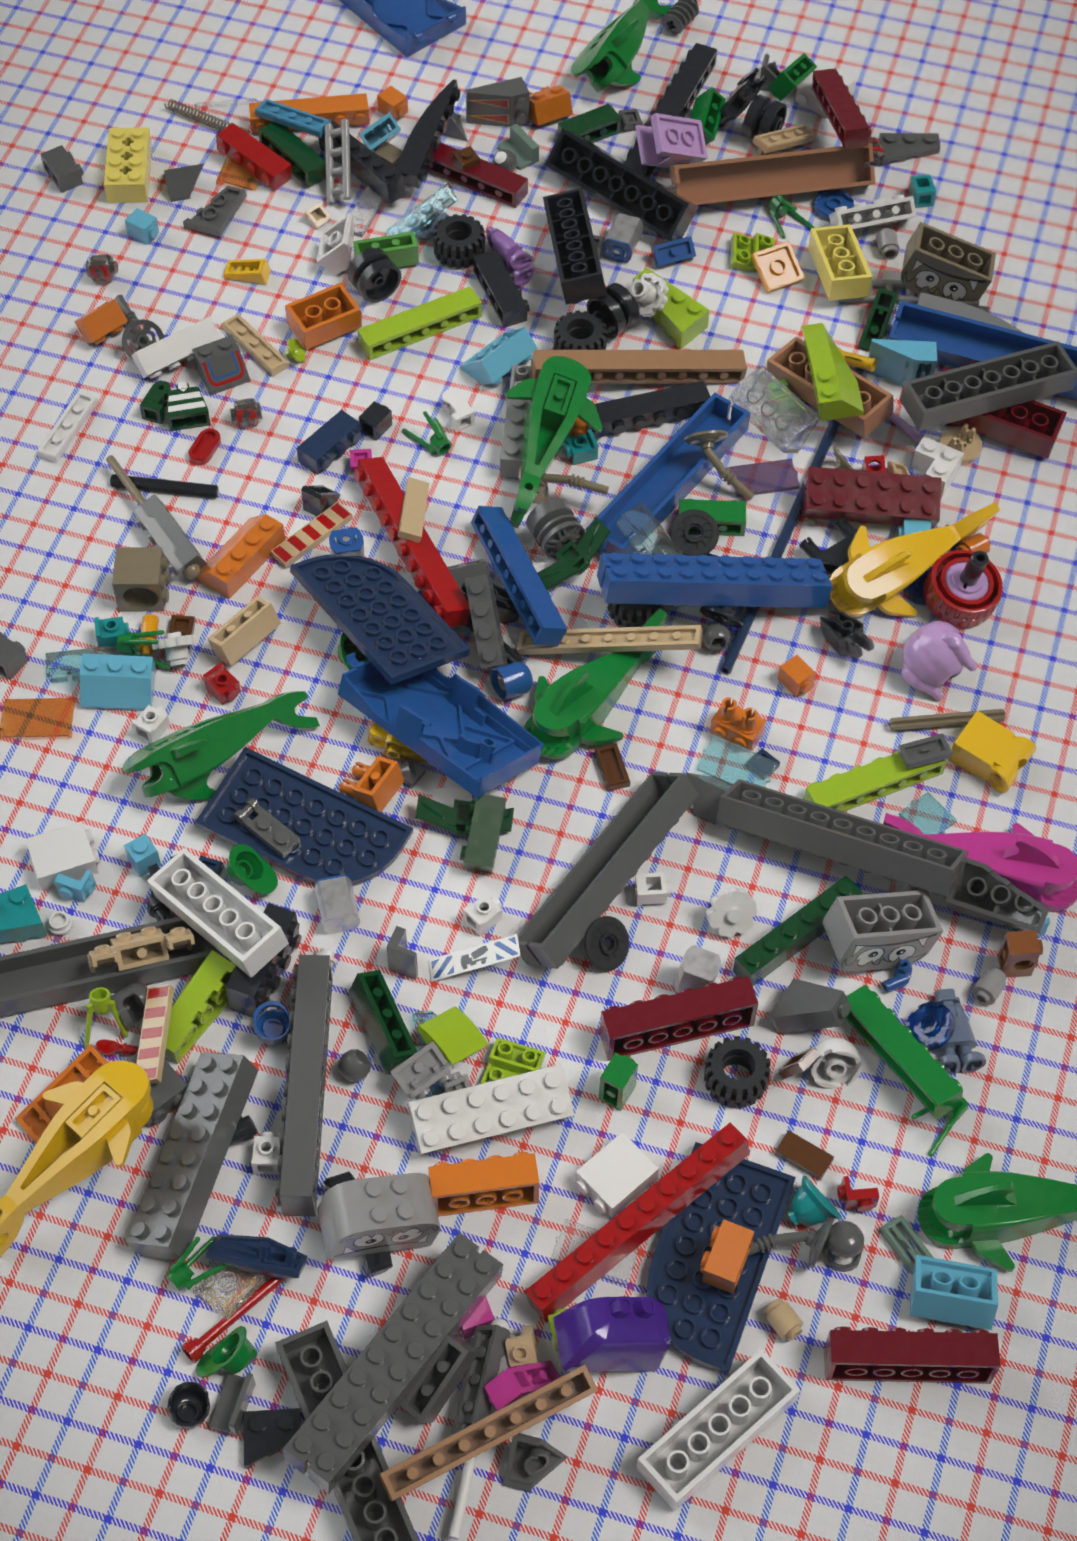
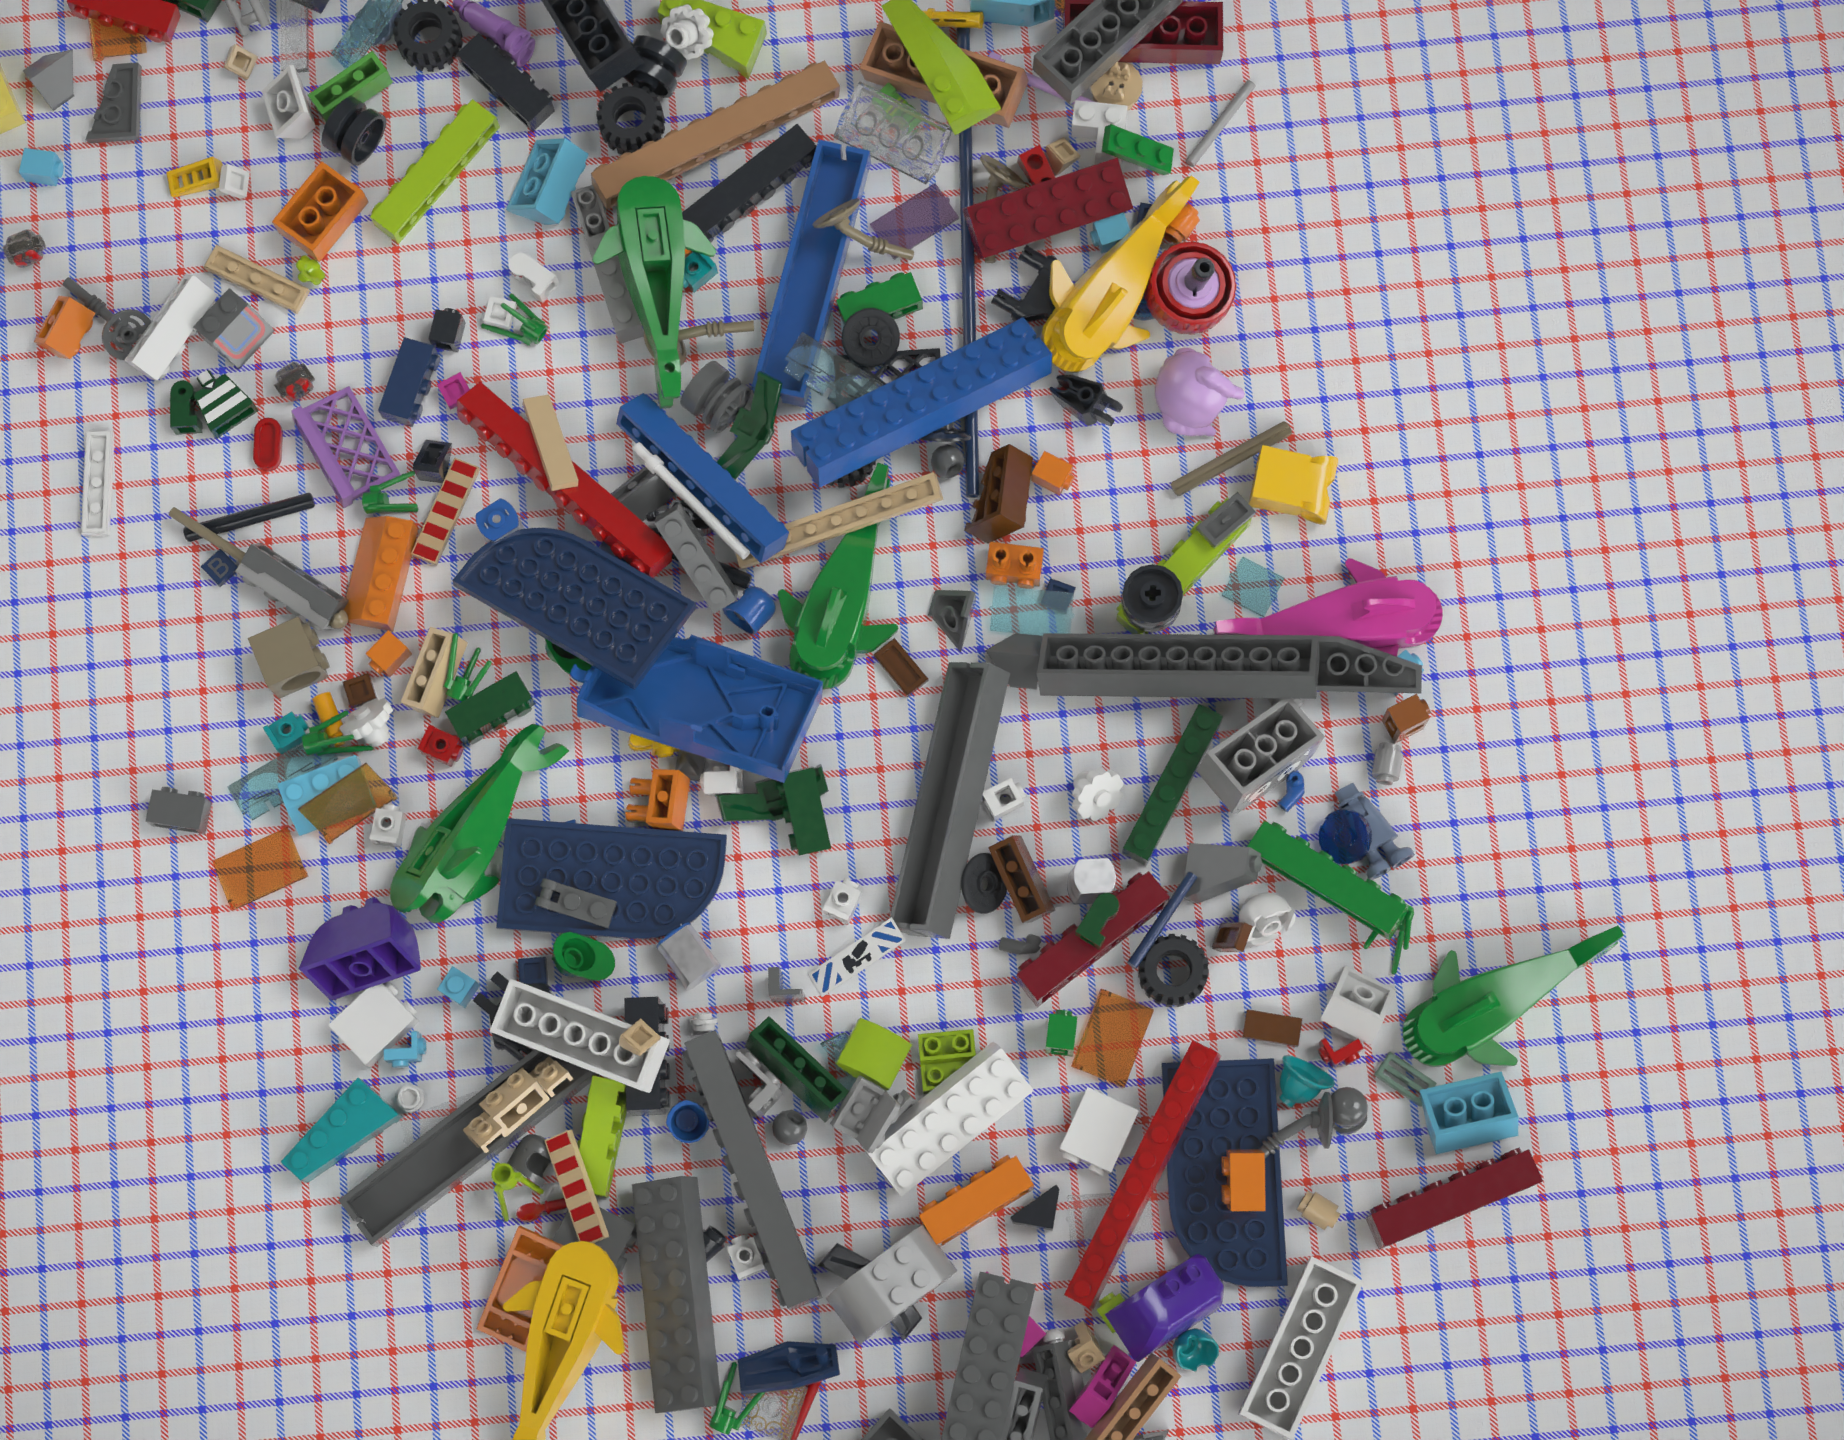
camera: 15 degrees left, 20 degrees up
none -> dark blue tile [200,549,238,587]
none -> white plate [219,164,249,199]
none -> medium lavender fence [291,386,400,508]
none -> clear orange piece [298,763,398,844]
none -> dark purple hips [298,897,421,1000]
none -> green plant [362,471,419,514]
none -> orange brick [365,630,412,677]
none -> green plant [443,633,492,701]
none -> dark green brick [445,671,536,745]
none -> white plate [483,296,517,330]
none -> tan slope [619,1019,661,1056]
none -> white bar [632,442,750,559]
none -> white brick [700,766,743,796]
none -> light grey bracket [735,1050,783,1119]
none -> dark grey slope [928,590,976,652]
none -> reddish brown wedge [964,444,1033,543]
none -> reddish brown brick [988,835,1056,923]
none -> dark grey arm [999,934,1041,955]
none -> black slope [1010,1185,1060,1231]
none -> clear orange piece [1071,989,1154,1088]
none -> dark green leg [1075,893,1119,950]
none -> green plate [1101,124,1174,175]
none -> black wheel [1121,564,1183,632]
none -> dark blue bar [1127,871,1197,969]
none -> teal hair [1172,1328,1219,1372]
none -> light grey bar [1186,80,1256,167]
none -> white slope [1320,965,1396,1044]

